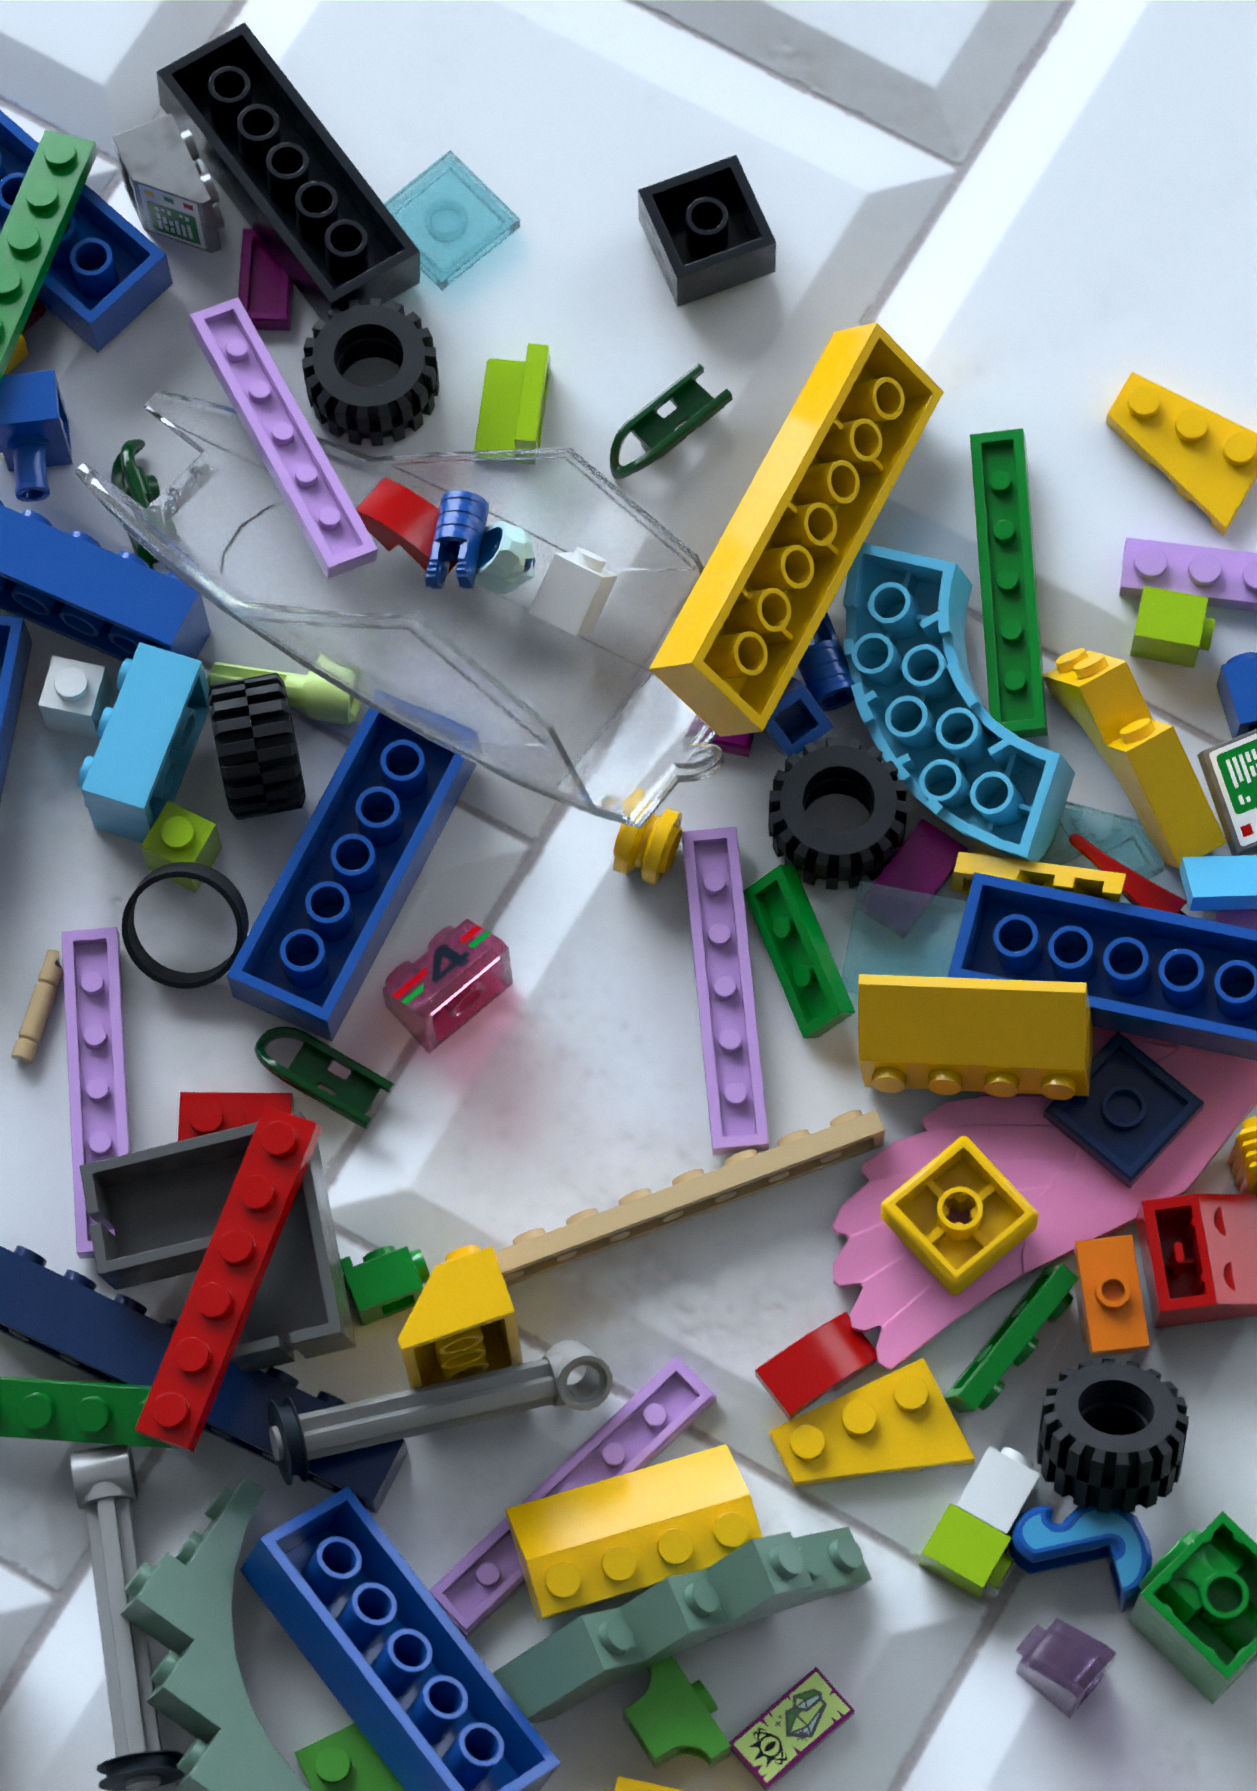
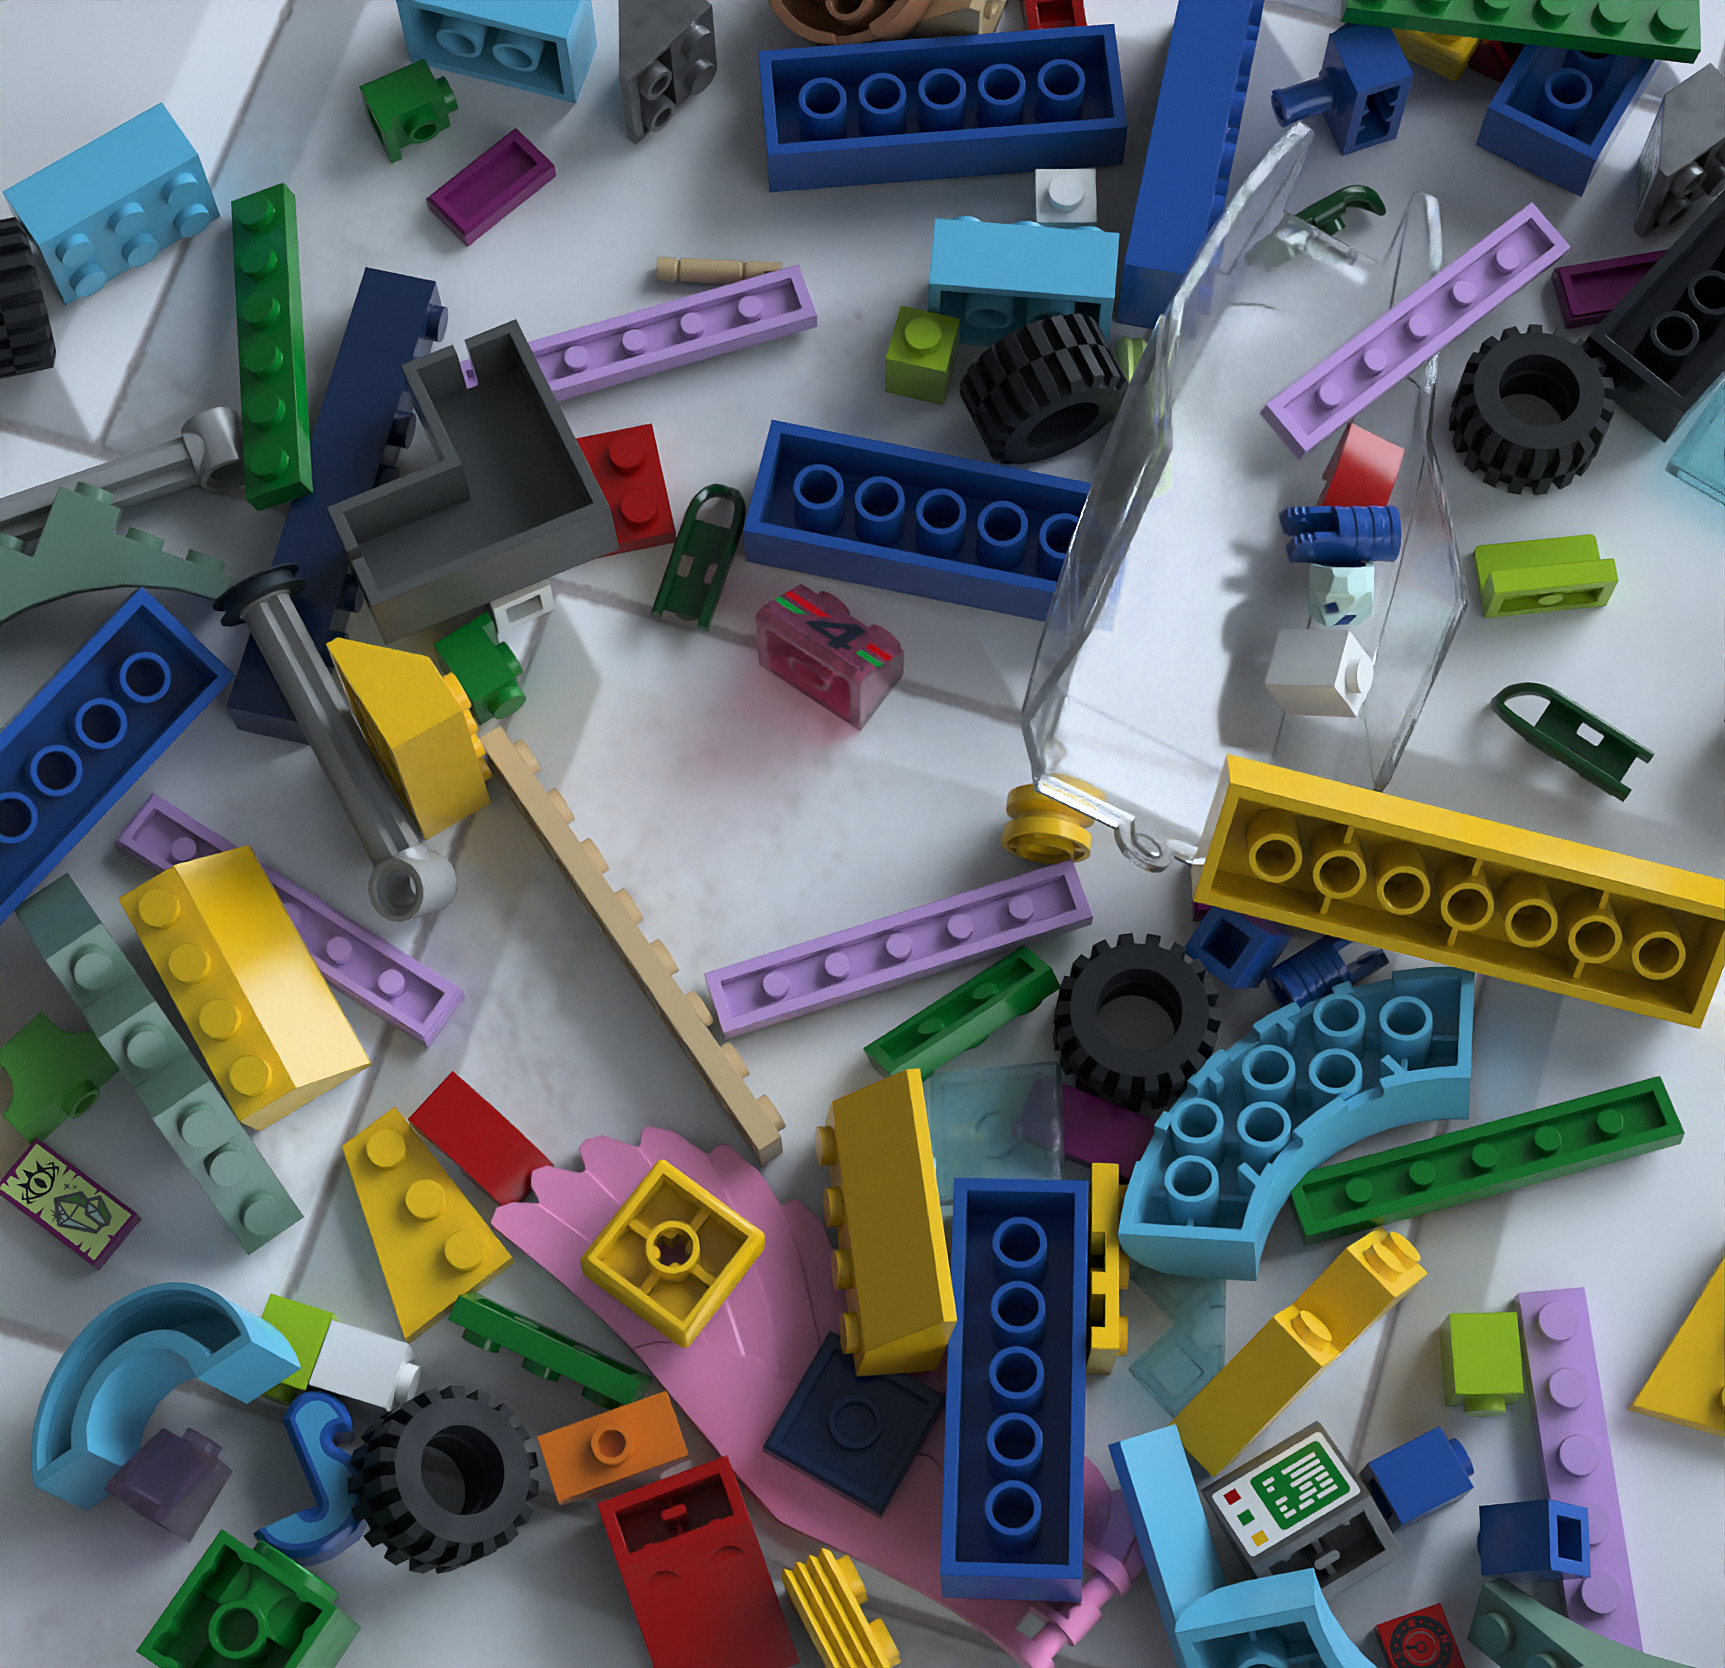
camera: 75 degrees right, 0 degrees up
black tyre [122,862,249,989] -> none
red plate [135,1105,322,1453] -> none
red piece [1069,833,1187,916] -> none
none -> medium azure brick [31,1282,301,1511]

